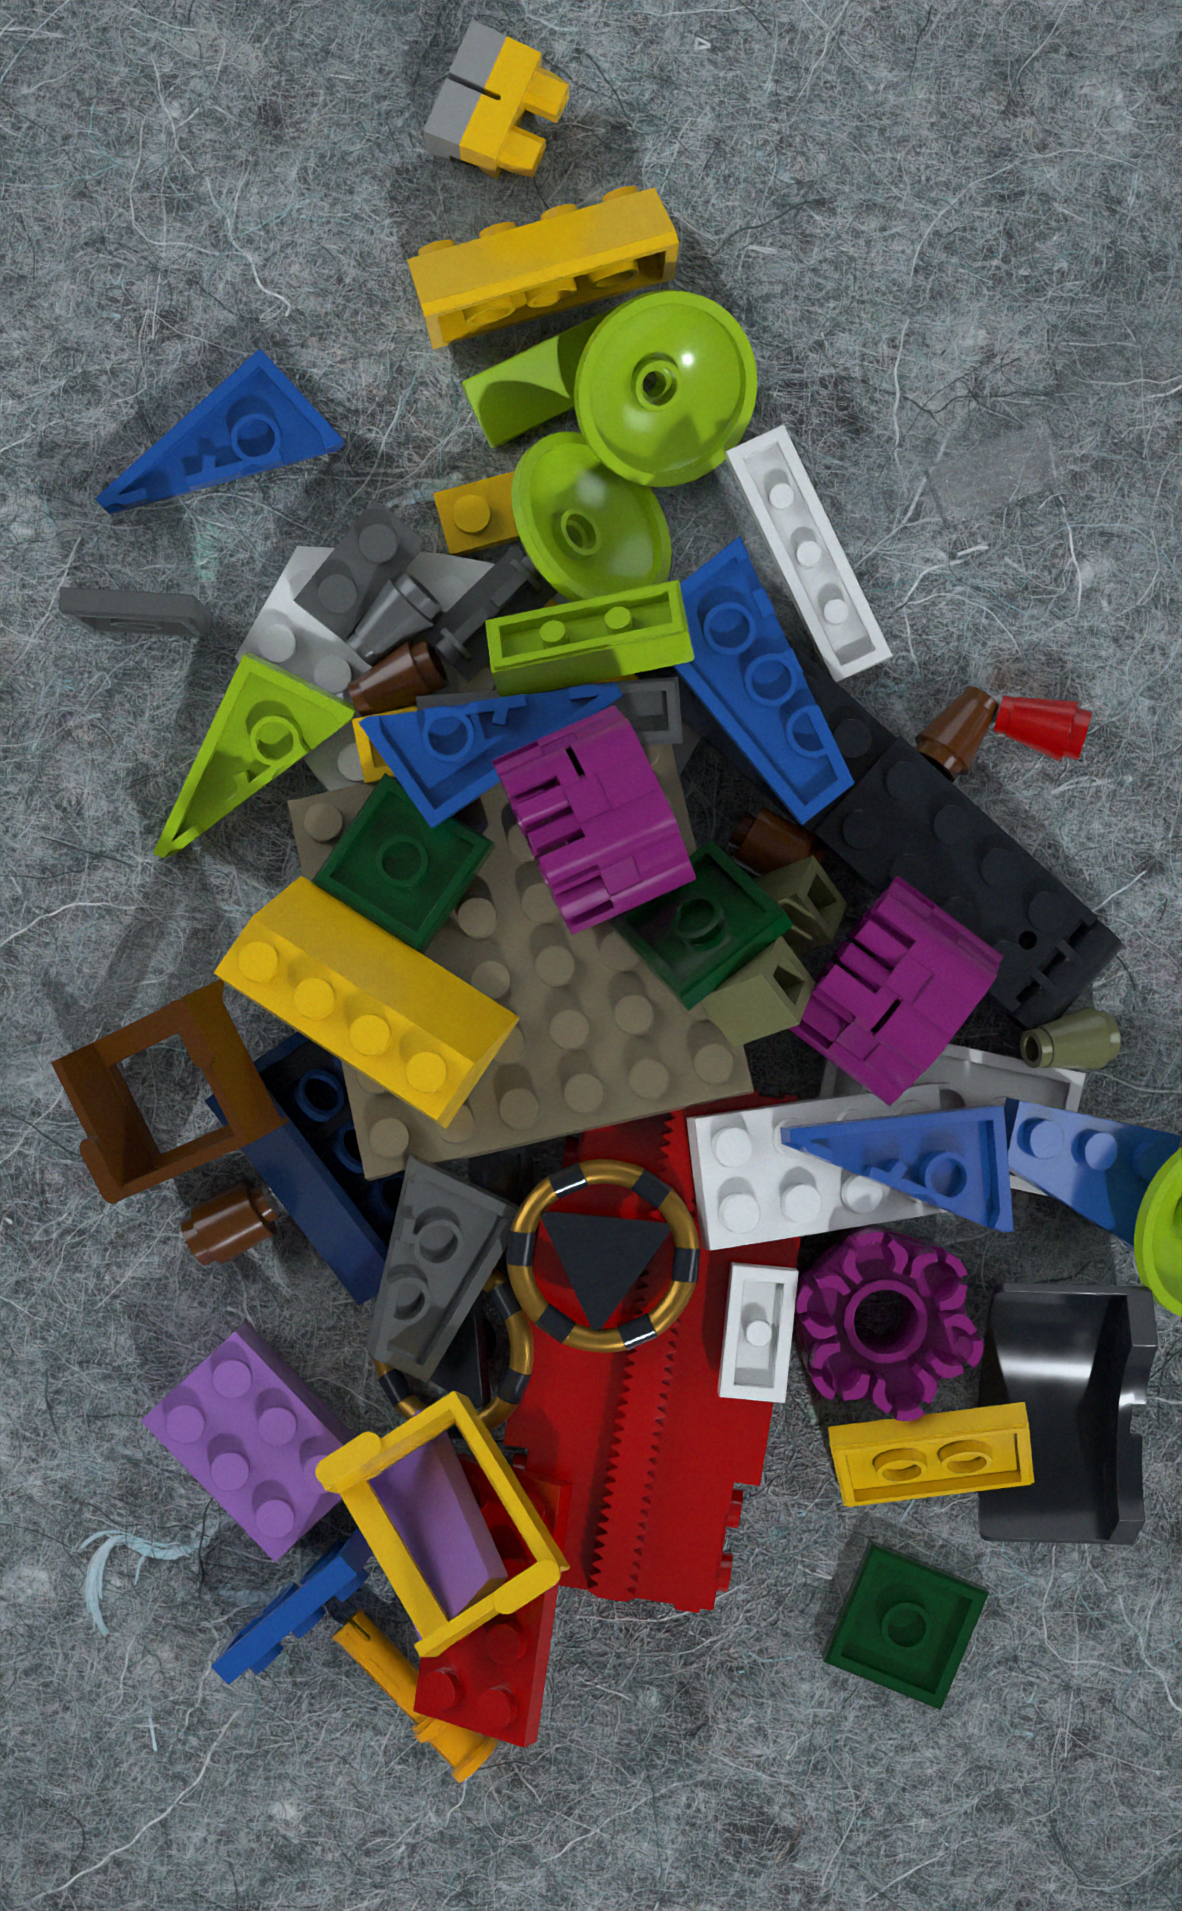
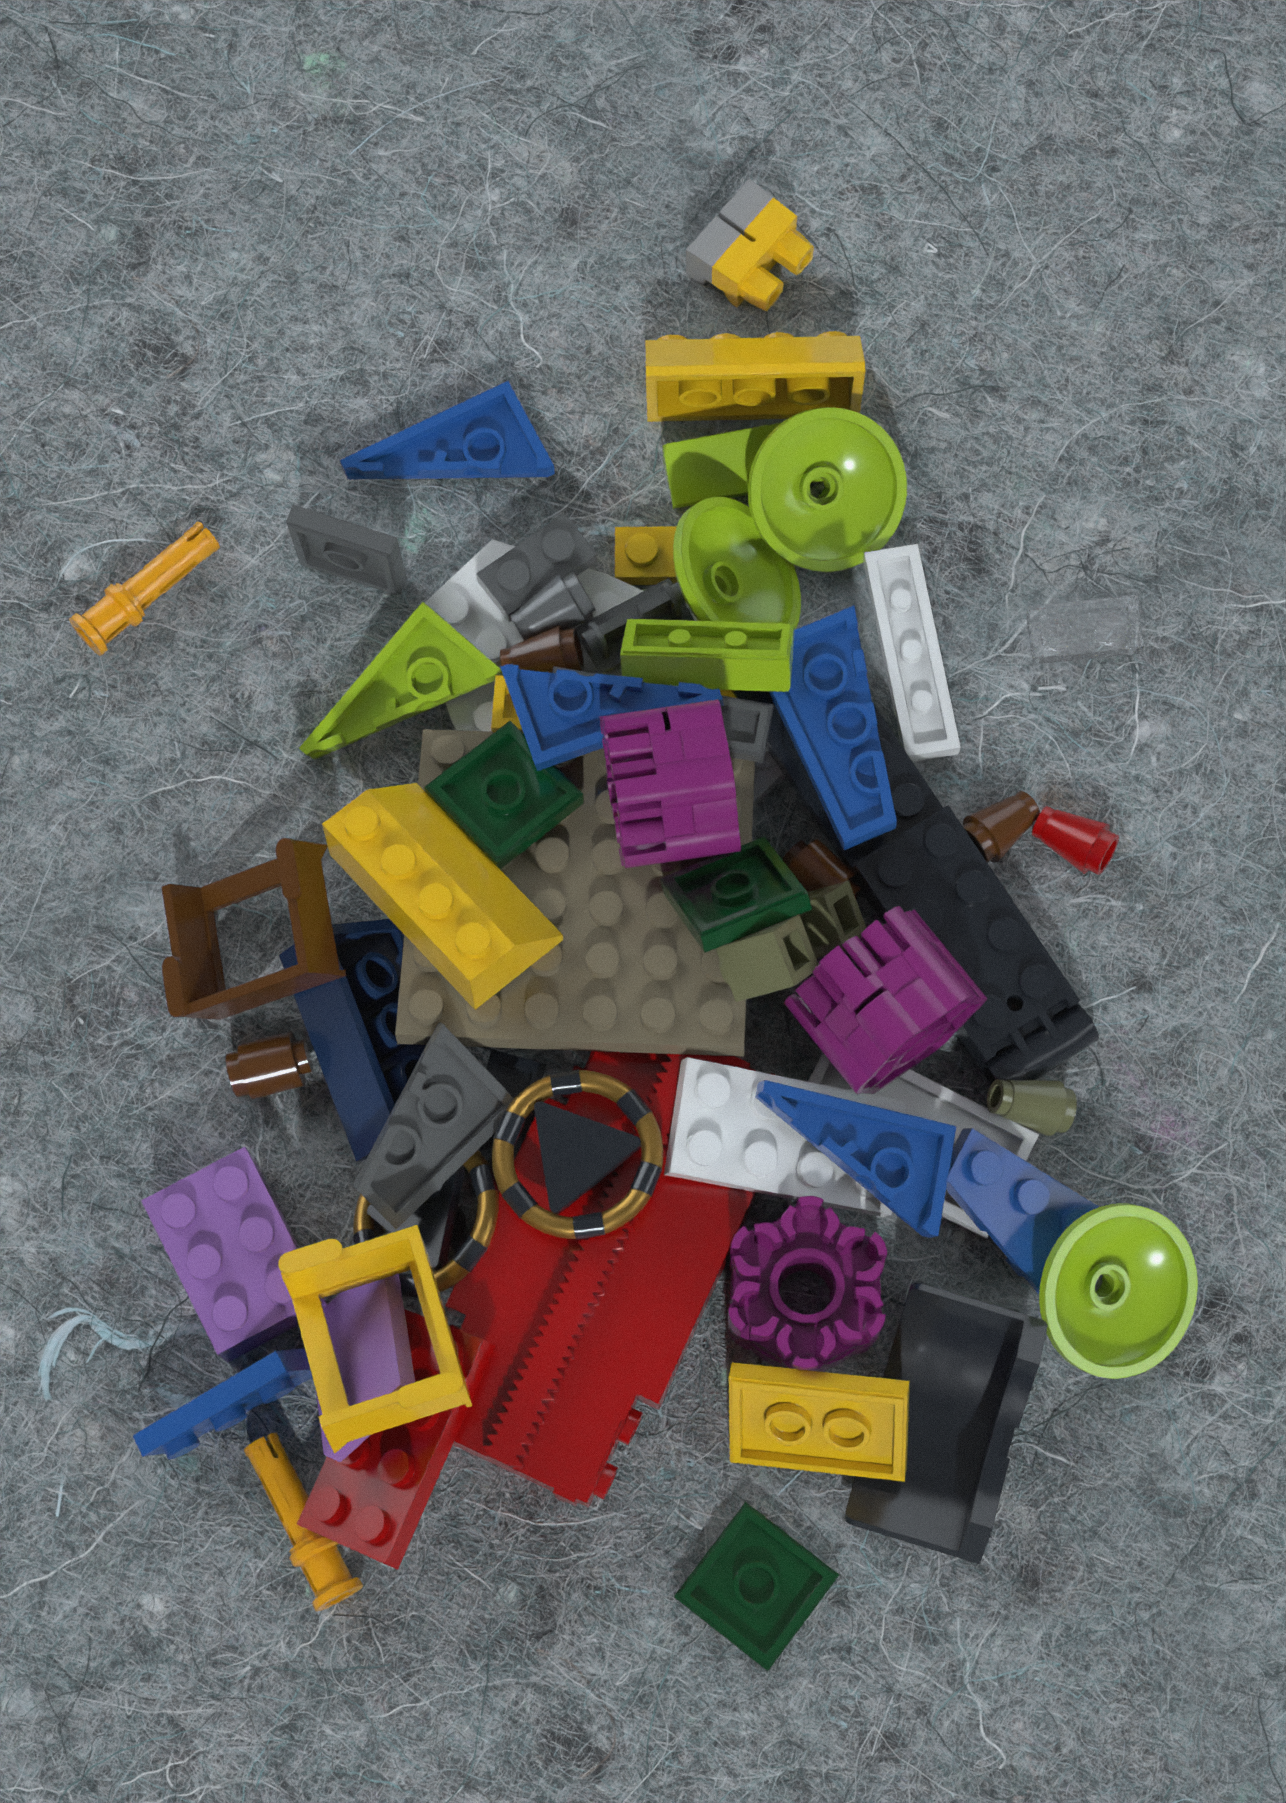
camera: 15 degrees right, 15 degrees down
white plate [717,1262,799,1403] -> none

